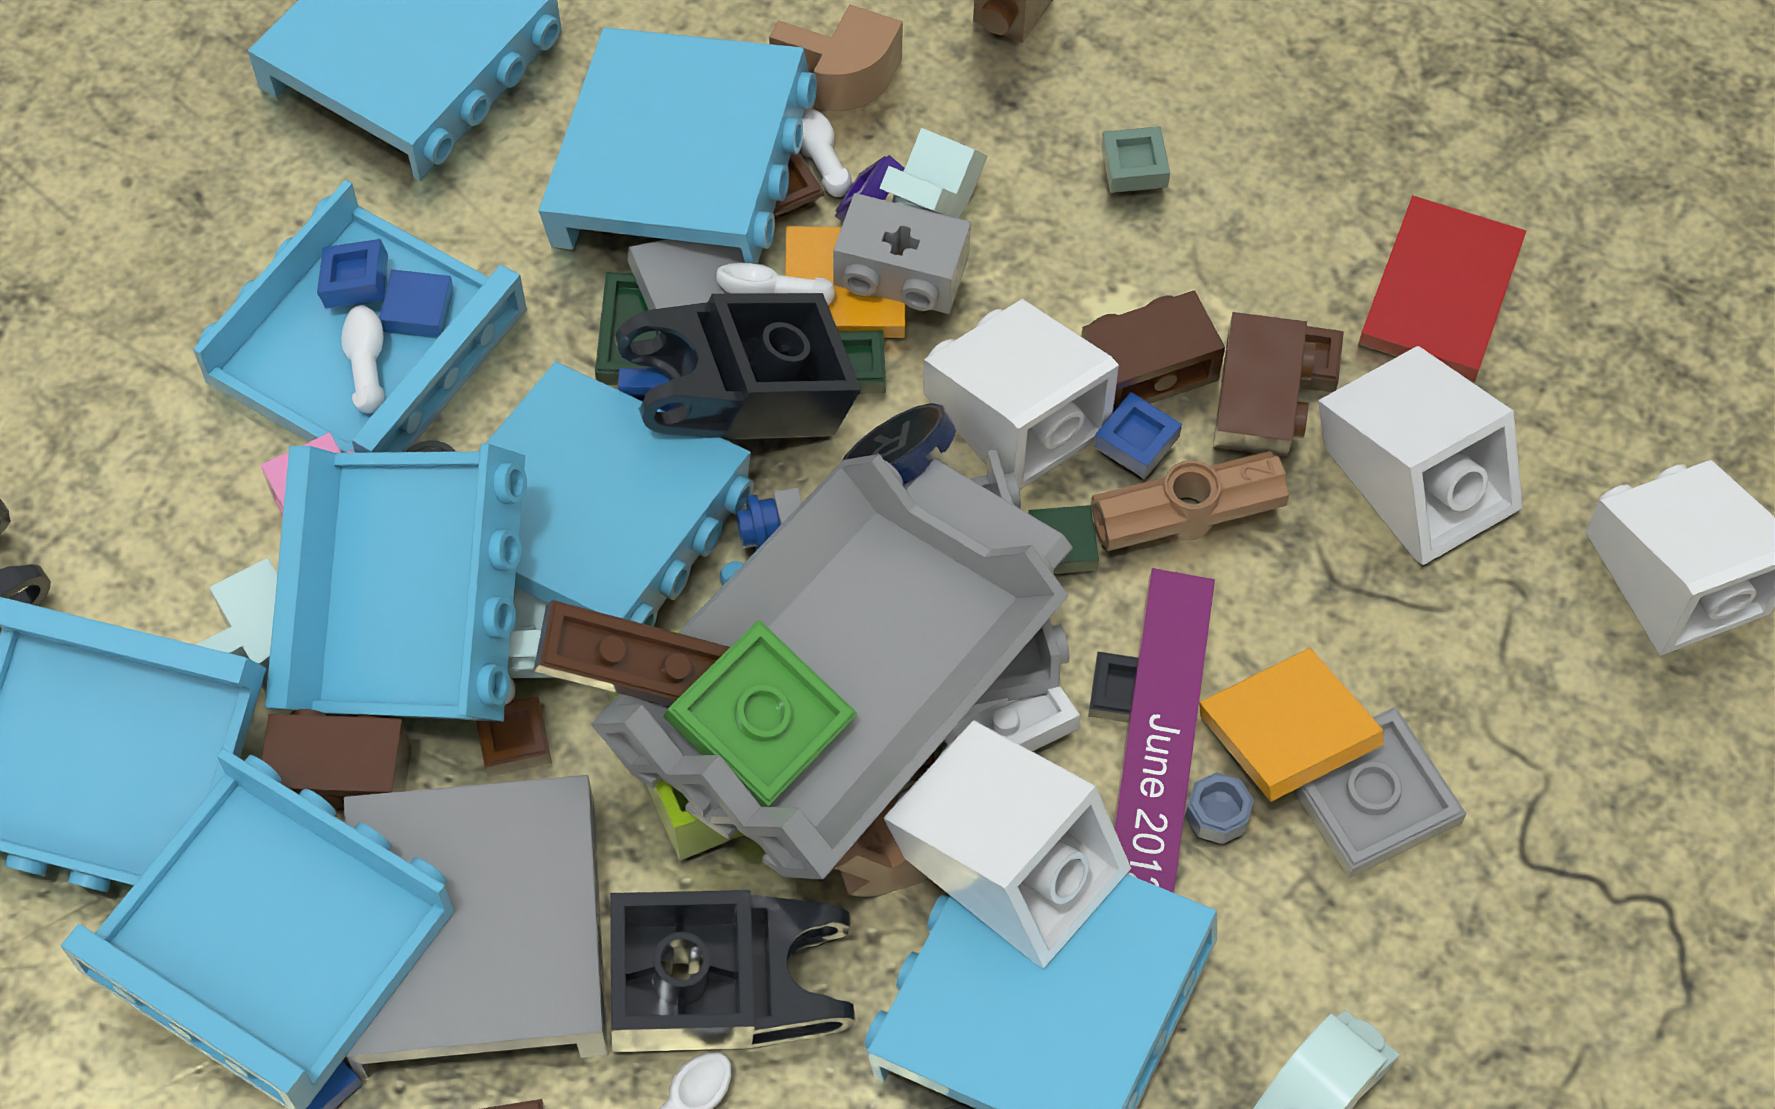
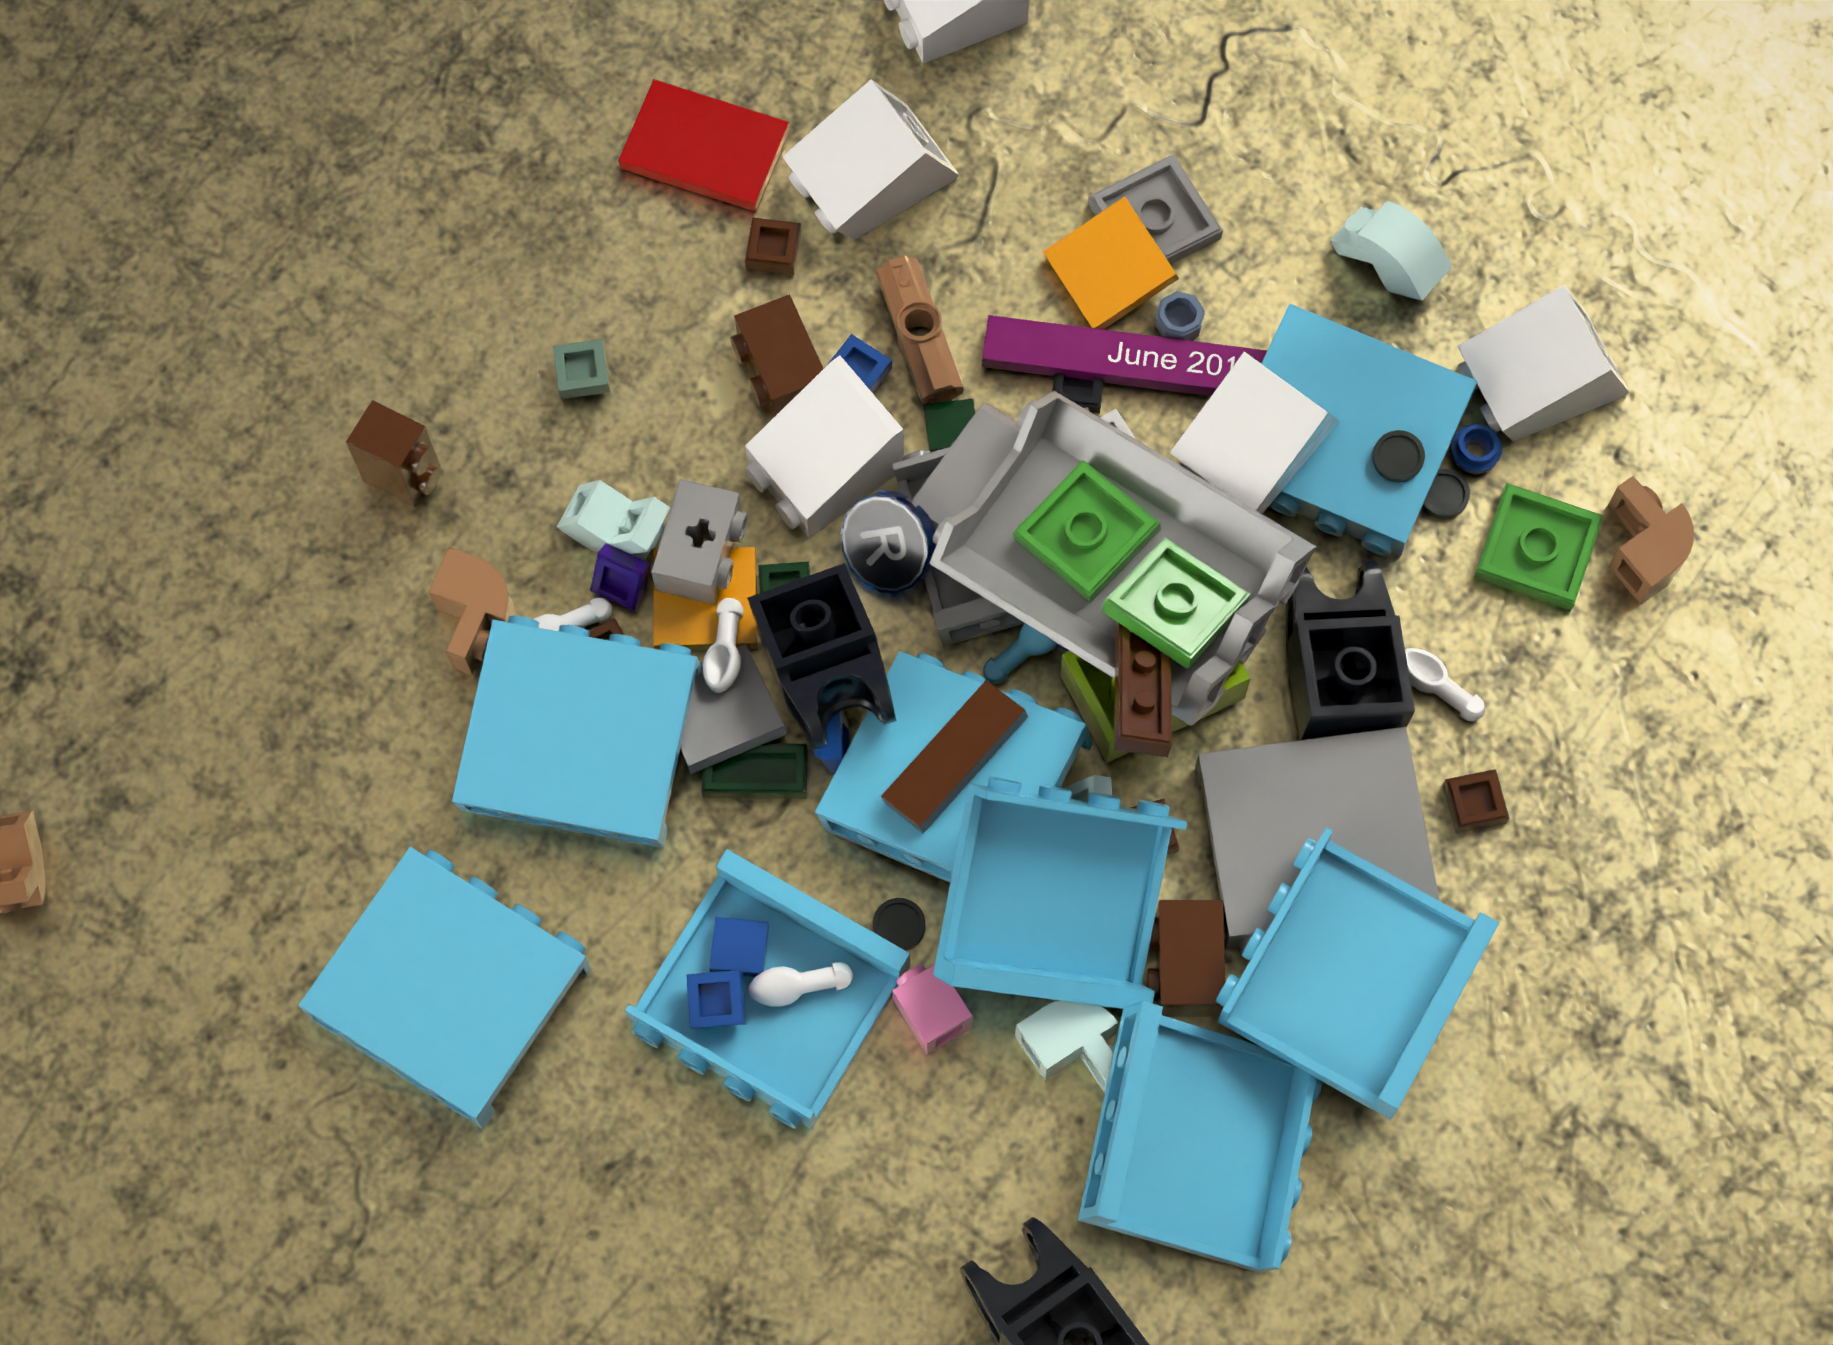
camera: 90 degrees left, 10 degrees up
blue plate [736,495,780,552] -> none
reddish brown brick [1213,312,1316,457] -> none
none -> reddish brown tile [881,680,1028,833]
none -> bright green tile [1013,460,1161,603]
none -> pearl dark grey piece [1372,430,1425,482]

